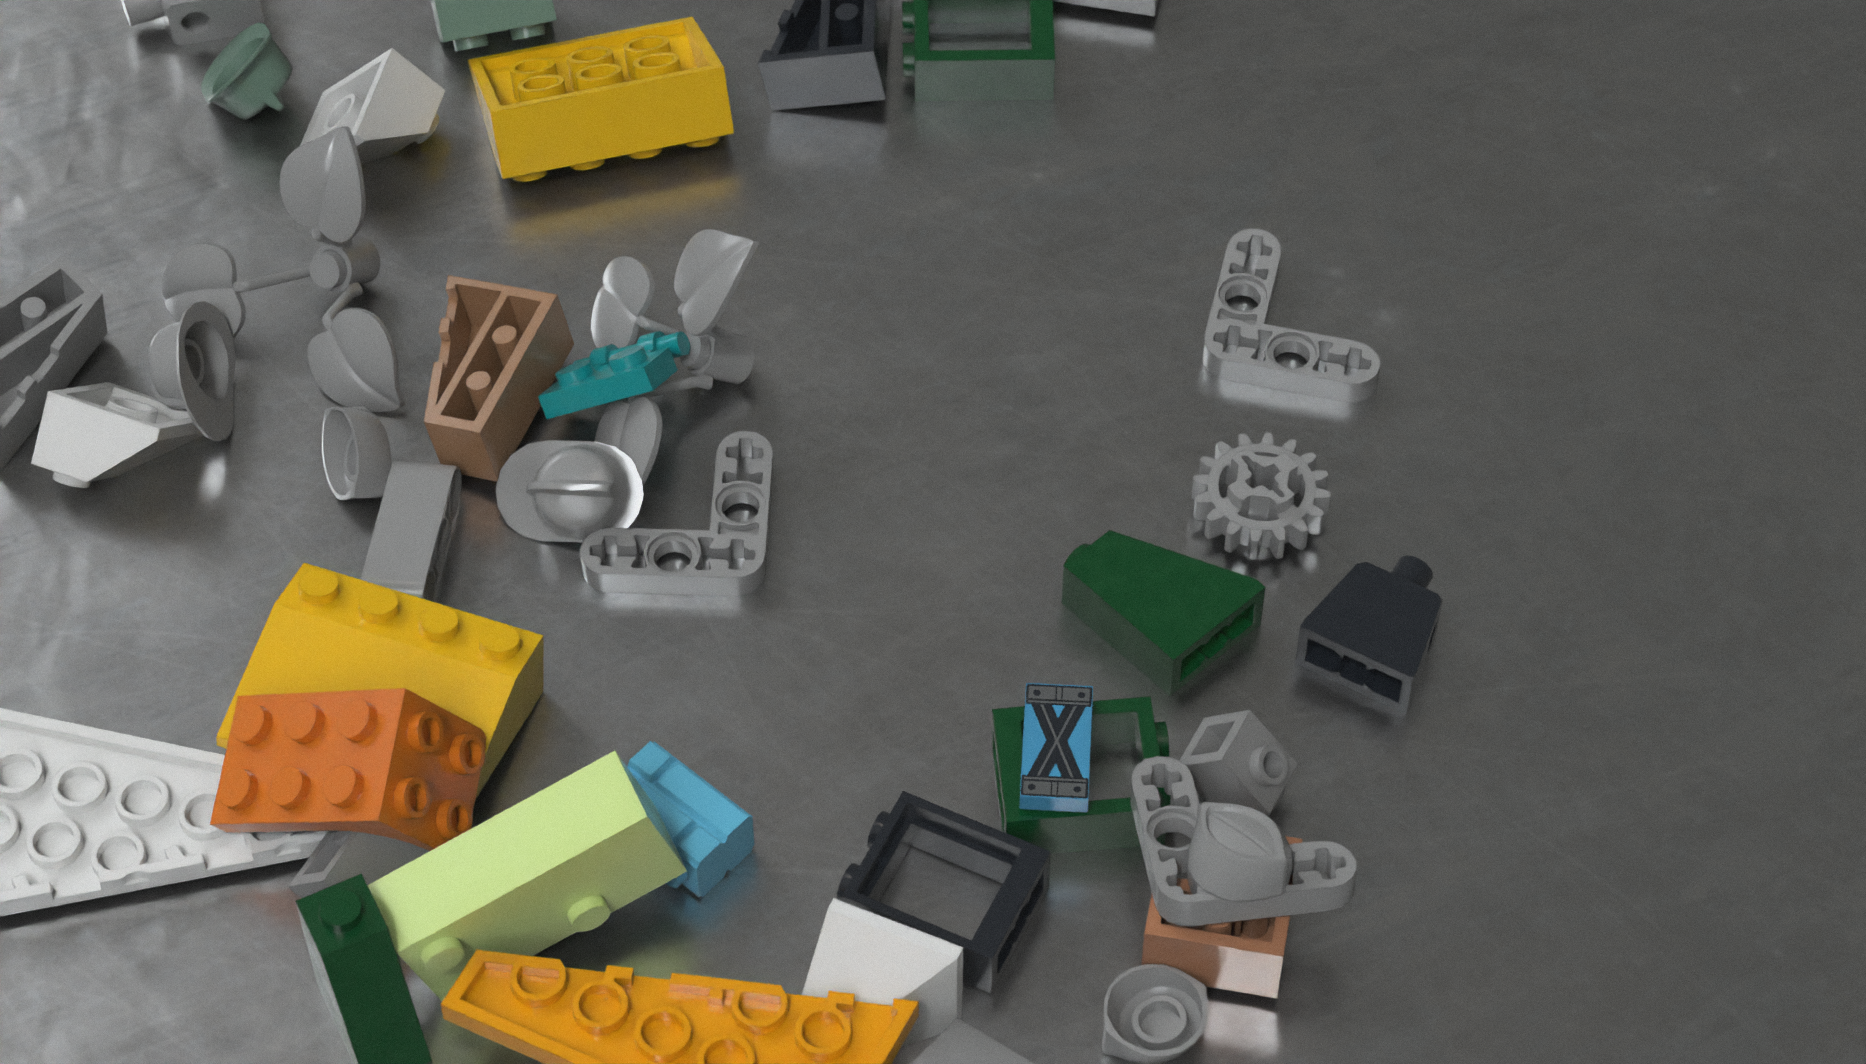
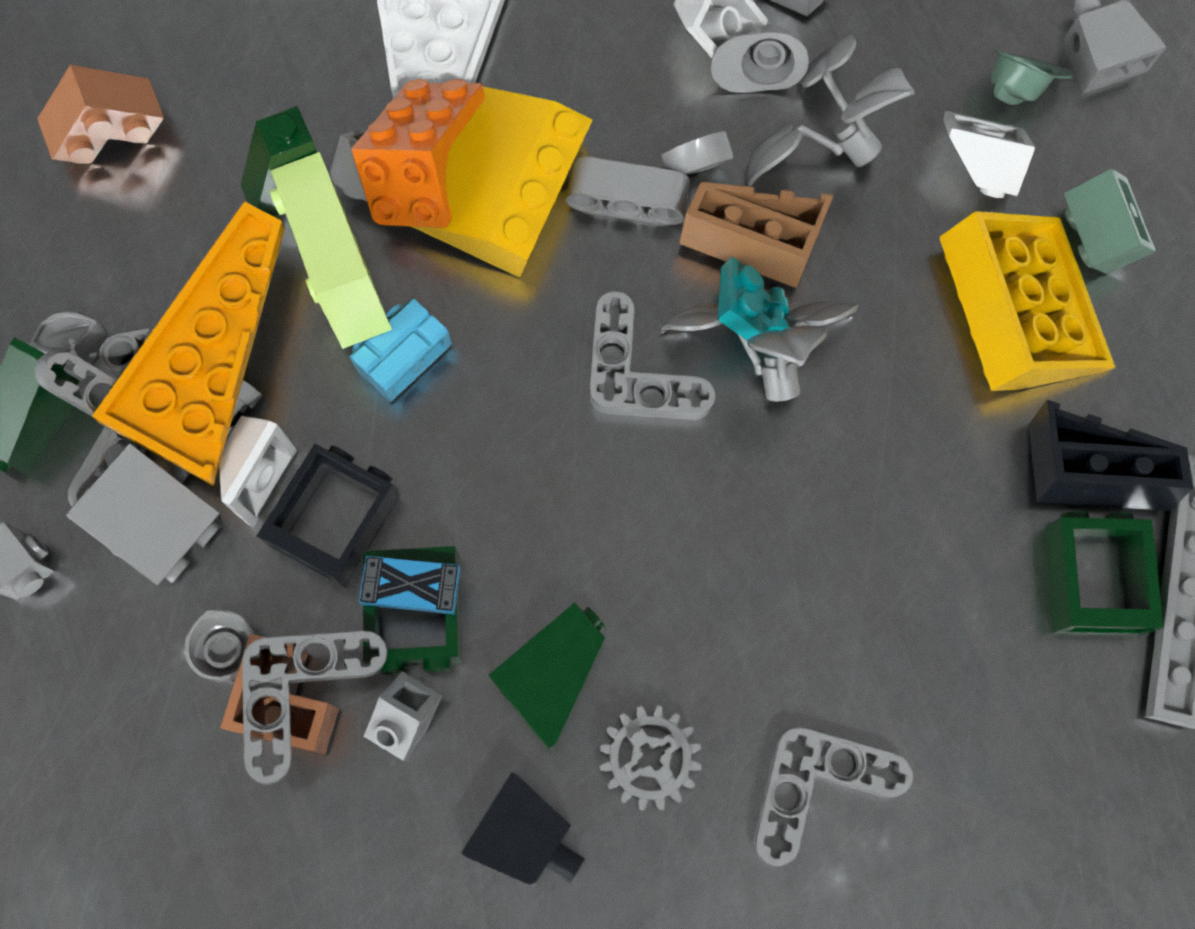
camera: 90 degrees right, 20 degrees up
light grey piece [496,440,644,543] -> none
light grey hat [1188,802,1293,901] -> none

